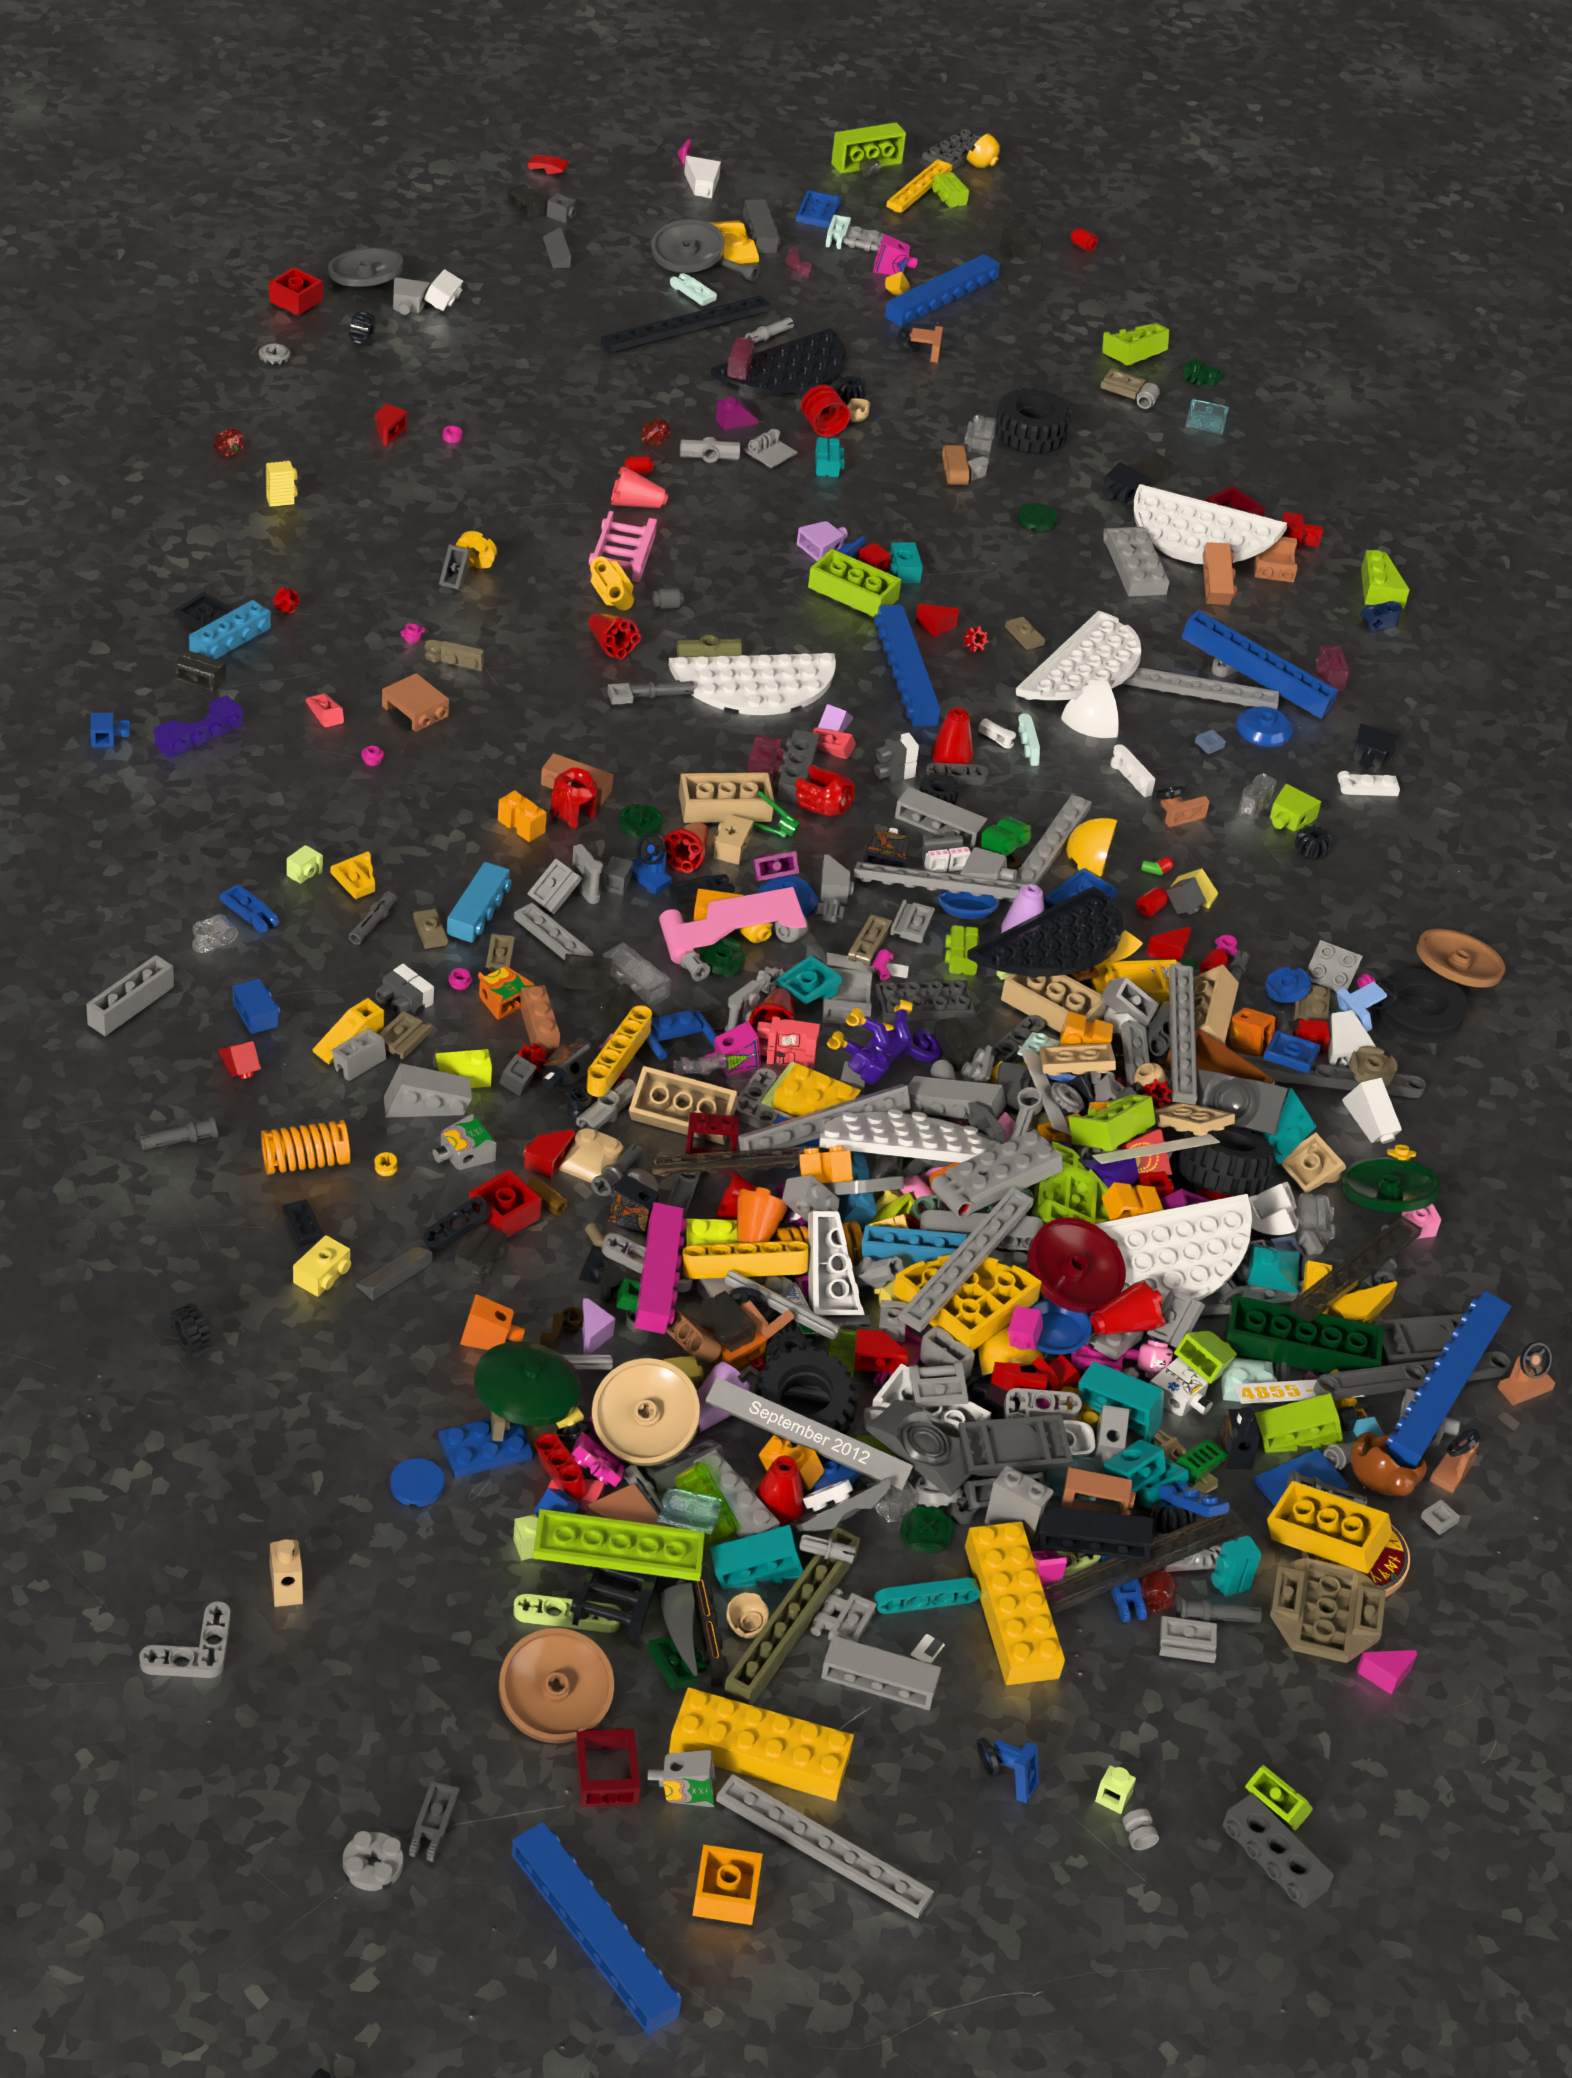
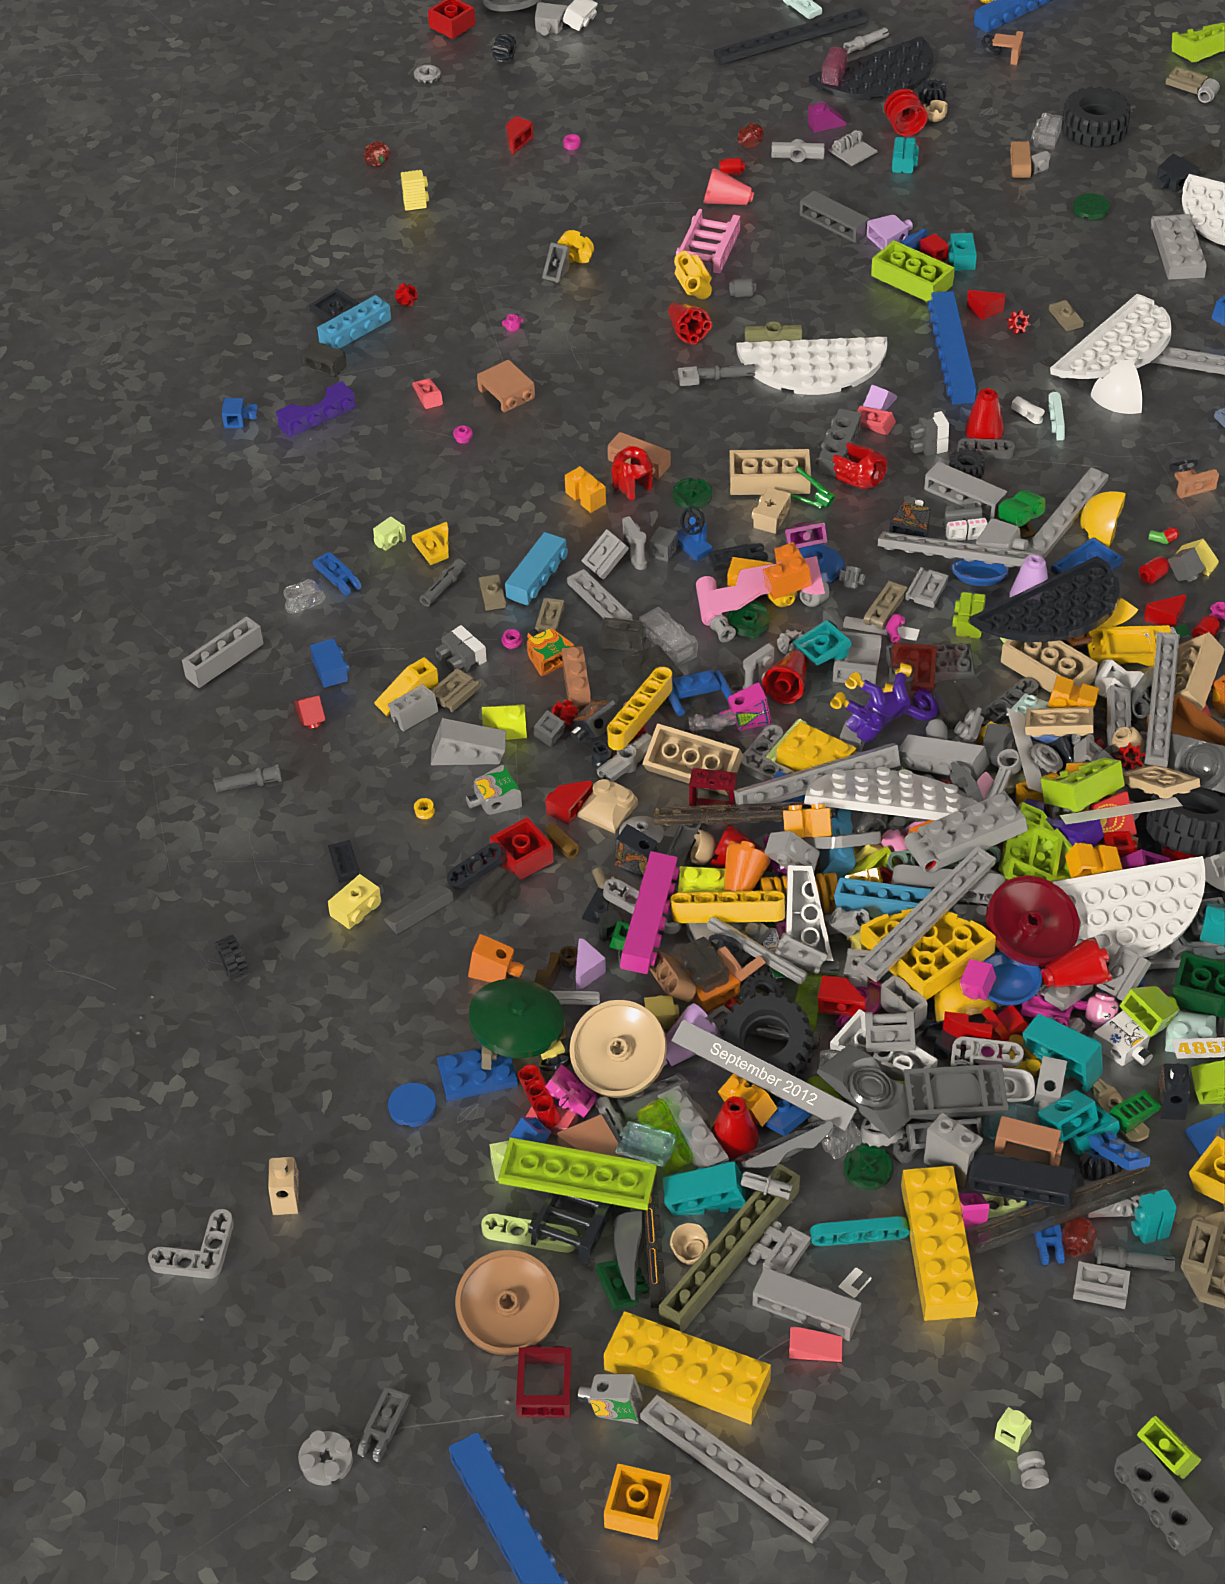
camera: 15 degrees right, 5 degrees up
light orange piece [261,1120,350,1175] -> none
dark tan hinge [425,639,484,671] -> none
dark grey pin [591,1143,643,1197] -> none
red cone [663,822,709,873] -> none
clear pink brick [747,735,784,783] -> none
coral hips [756,1016,820,1070] -> none
white plate [802,1479,853,1511] -> none
light grey slope [820,854,854,904] -> none
blue piece [976,1737,1040,1804] -> none
light grey brick [1100,977,1159,1024] -> none
white plate [1111,745,1155,797] -> none
none -> tan hair [690,829,717,866]
none -> orange brick [763,542,812,600]
none -> light grey hinge [774,932,827,974]
none -> coral slope [789,1327,842,1362]
none -> dark grey brick [800,190,870,243]
none -> clear red brick [890,642,937,692]

